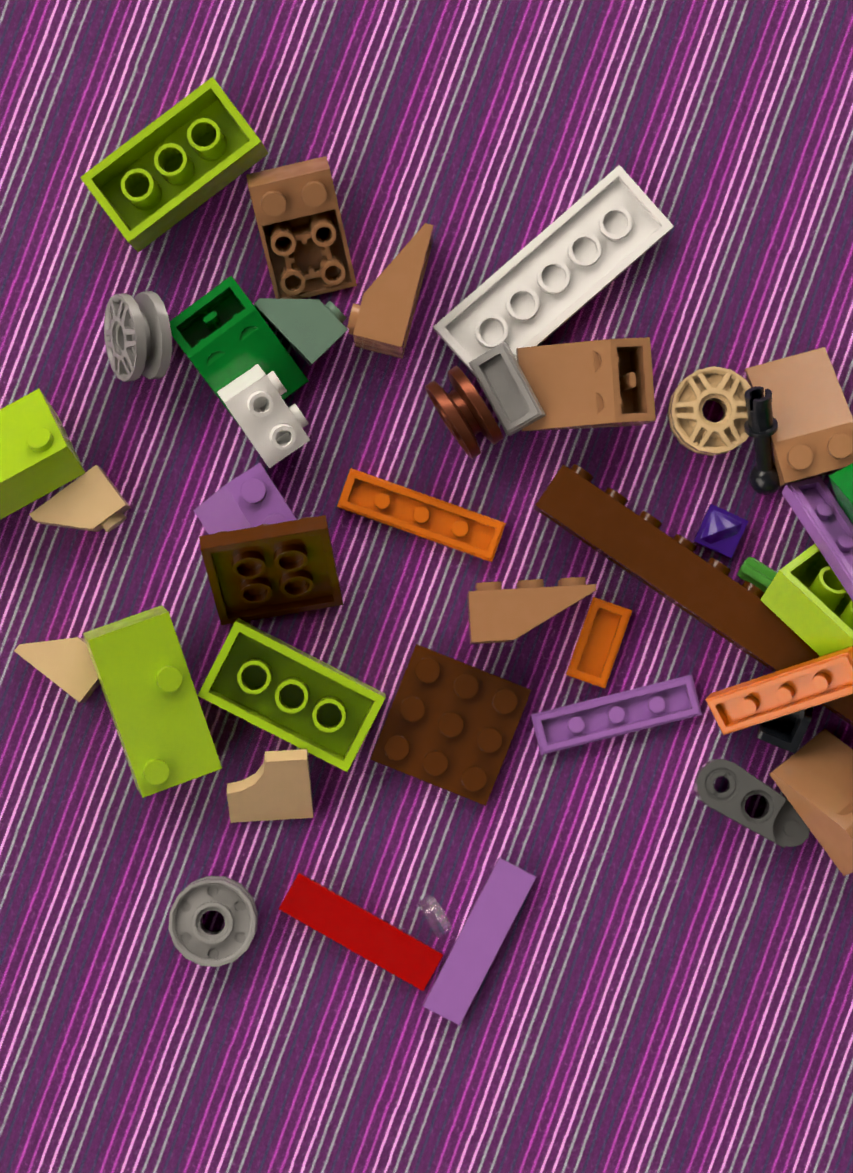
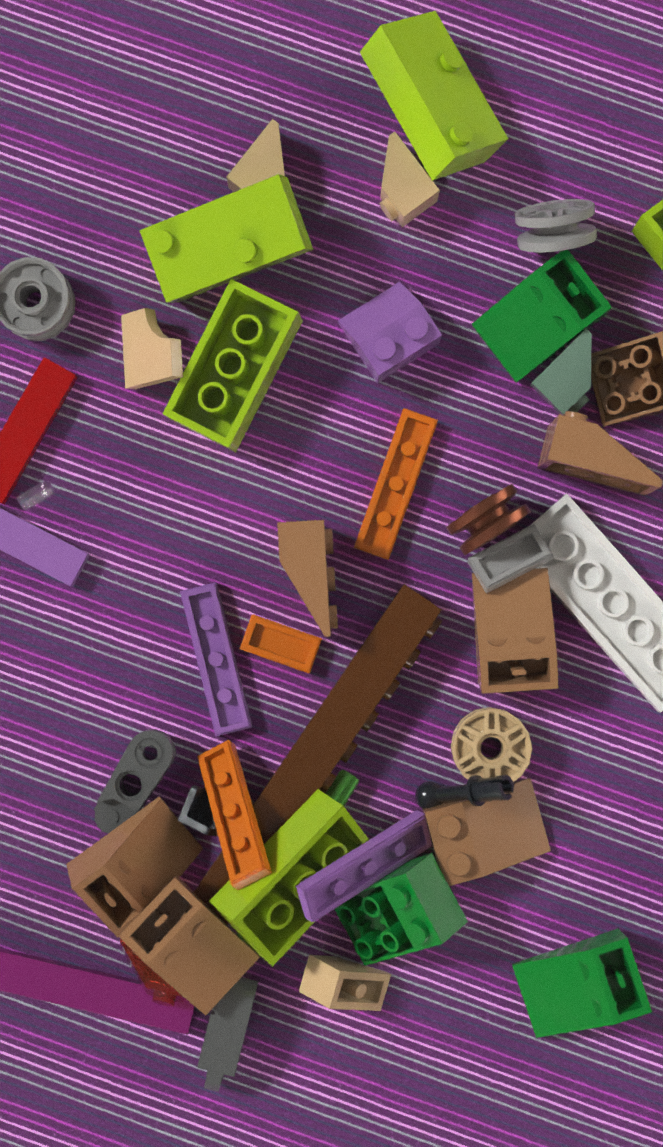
camera: 95 degrees right, 0 degrees up
reddish brown plate [199,515,343,626] -> none
white brick [217,364,310,468] -> none
reddish brown plate [370,644,532,806] -> none
dark purple tile [693,504,748,559] -> none

